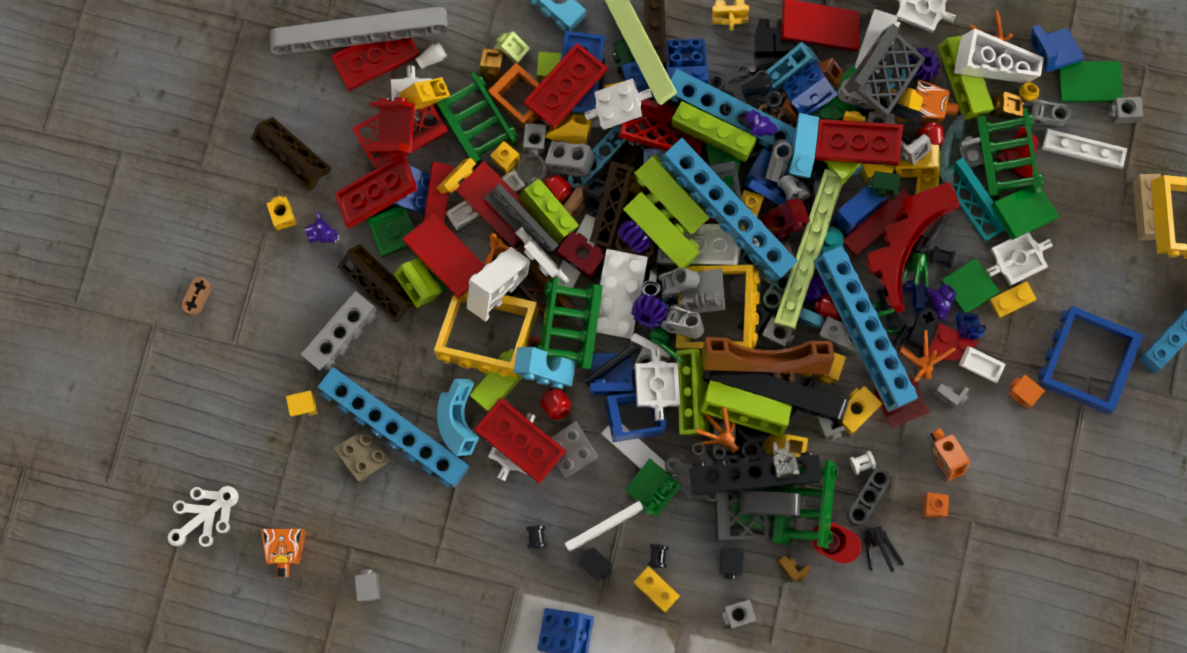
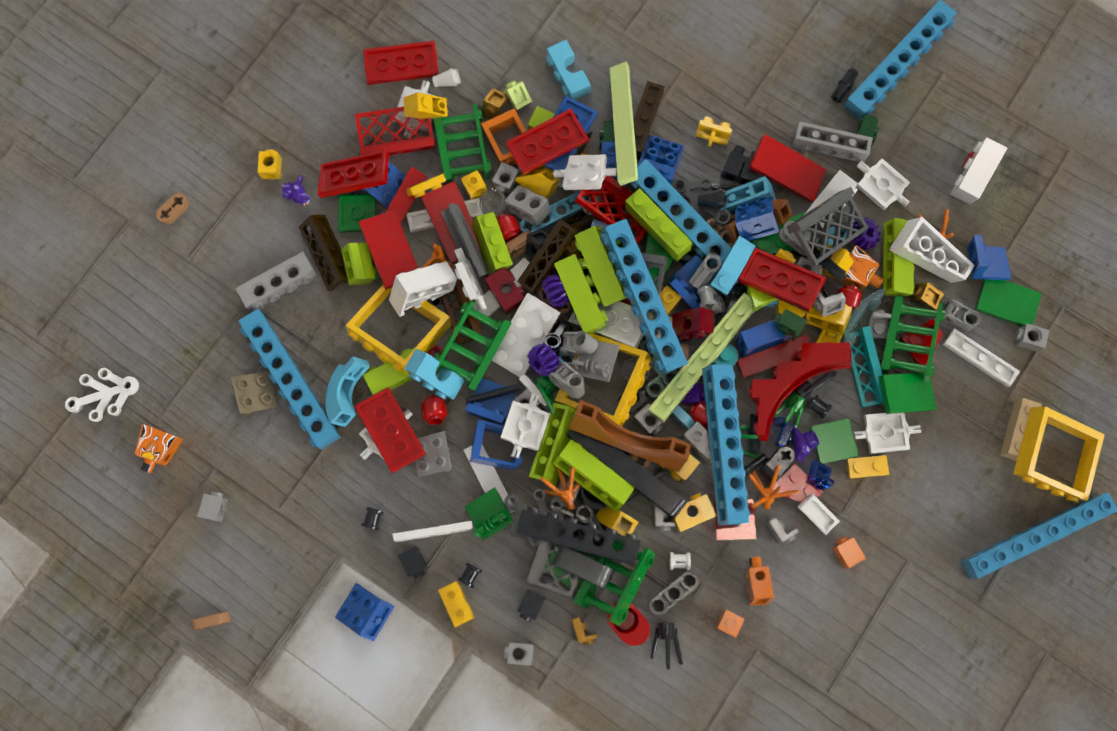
camera: 20 degrees right, 0 degrees up
dark brown fence [251,117,332,191] -> none
light grey beam [270,7,448,55] -> none
yellow panel [286,390,318,417] -> none
red panel [366,97,415,154] -> none
dark purple animal [742,110,778,136] -> none
clear smoke plate [773,441,799,479] -> none
yellow plate [1018,82,1039,101] -> none
blue window [1038,306,1143,415] -> none

